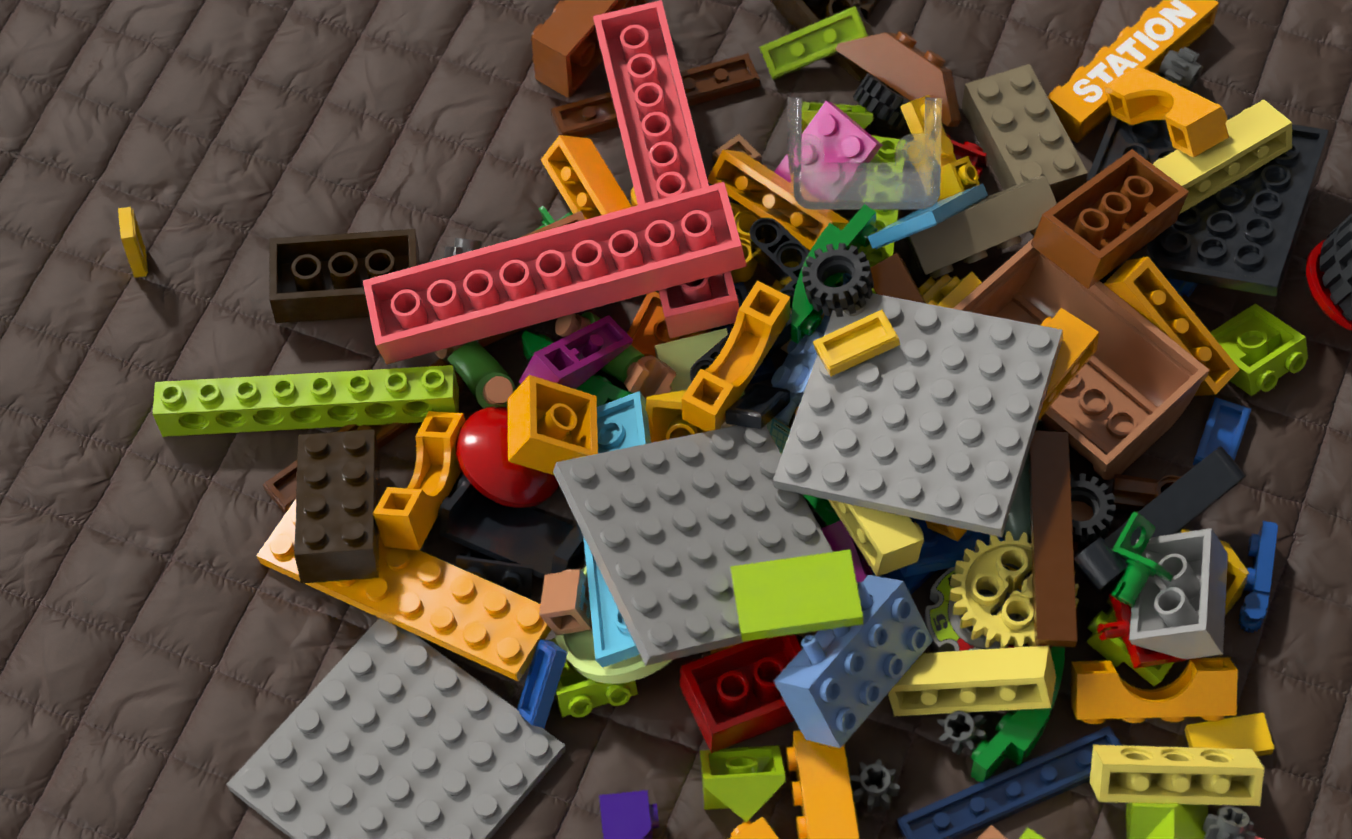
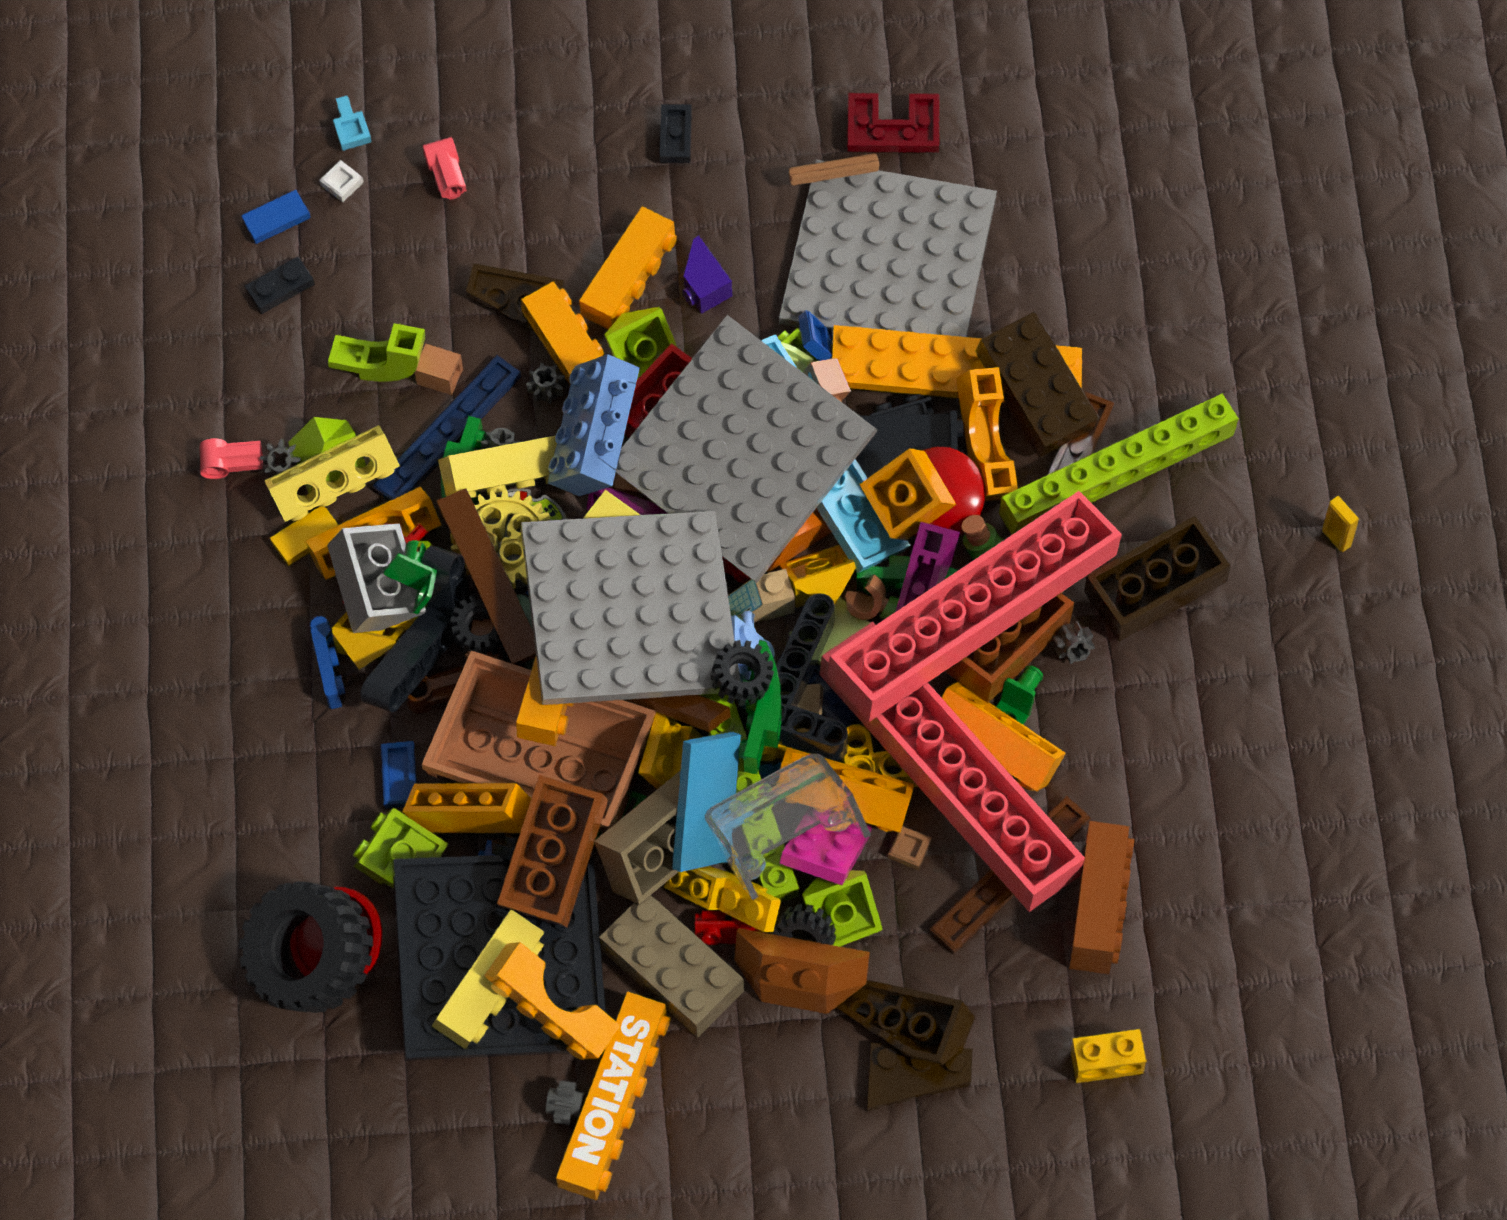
camera: 155 degrees right, 5 degrees up
light orange arch [681,281,790,432] -> none
black tile [726,384,790,429] -> none
lime tile [730,550,863,641] -> none
lime tile [759,6,868,80] -> none
yellow tile [813,310,900,377] -> none

